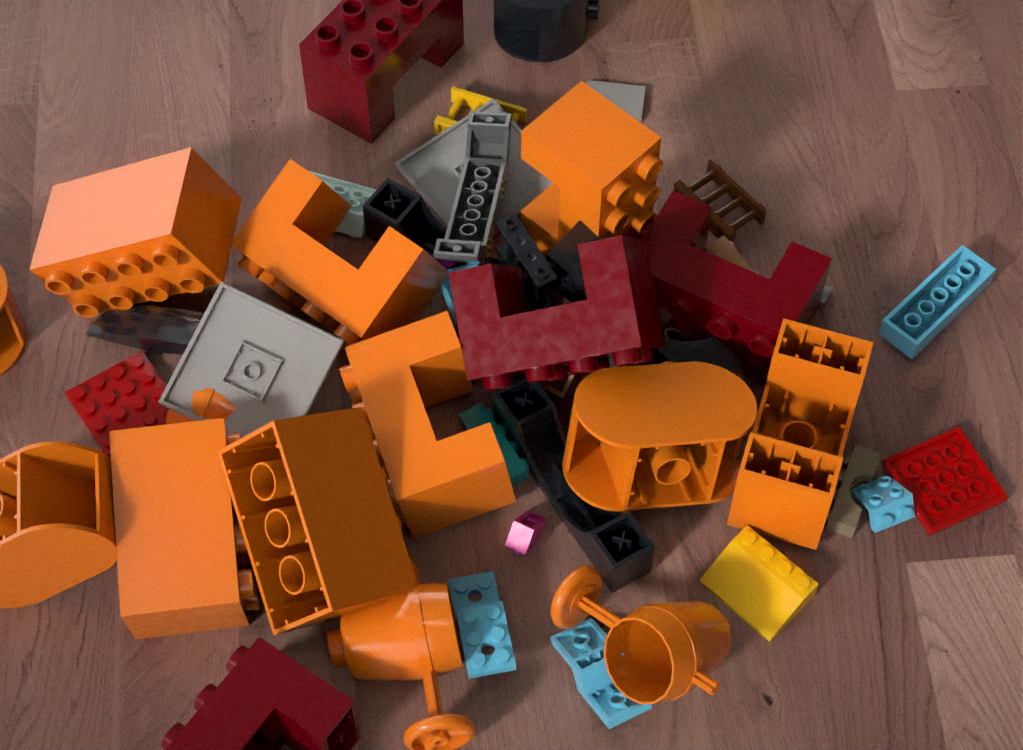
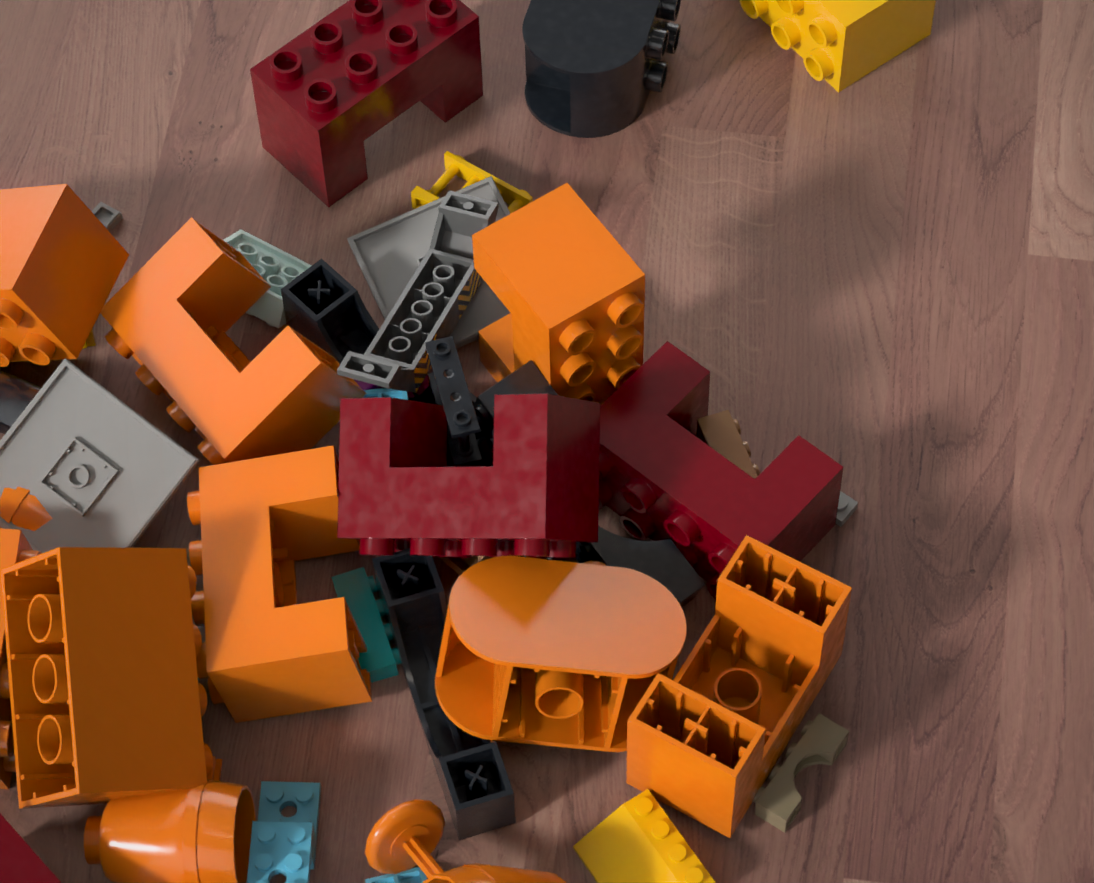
camera: 15 degrees right, 0 degrees up
dark pink slope [505,510,548,554] -> none
light grey tile [586,80,646,121] -> none
reddish brown fence [673,160,767,243] -> none
medium azure bracket [851,476,915,533] -> none
medium azure brick [878,245,996,359] -> none
red plate [882,426,1008,536] -> none

